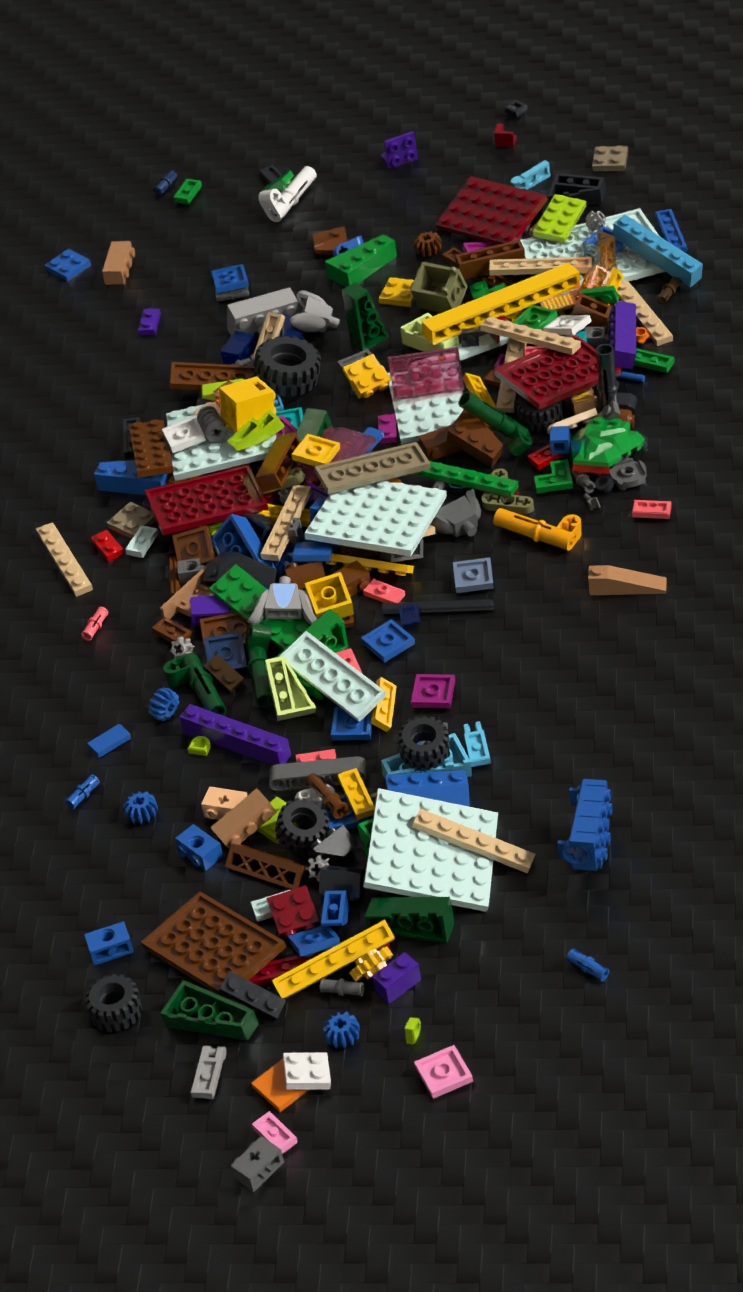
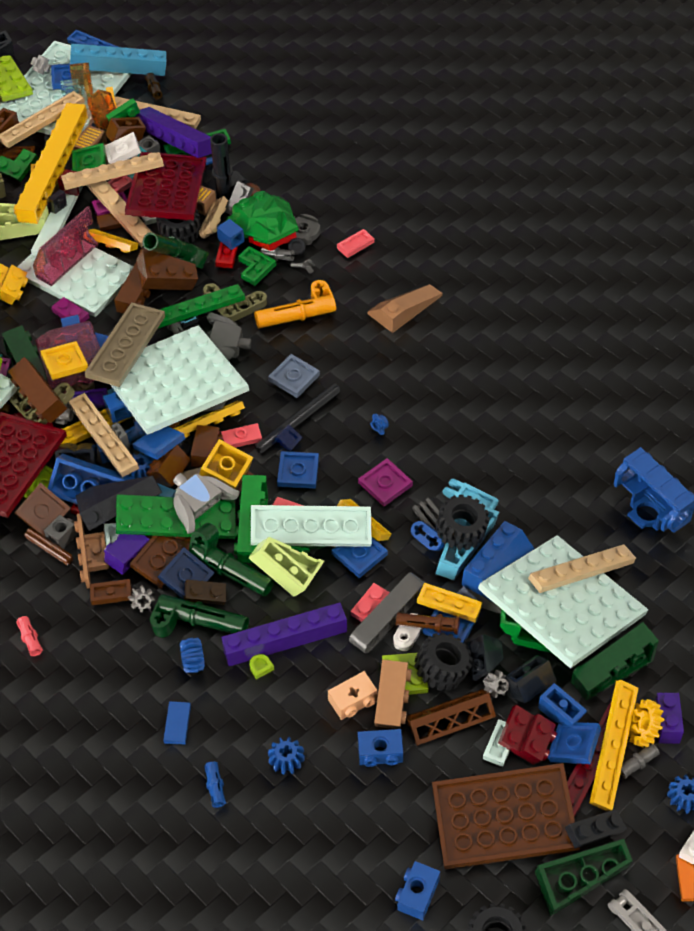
camera: 55 degrees left, 10 degrees up
none -> blue plate [370,414,389,435]

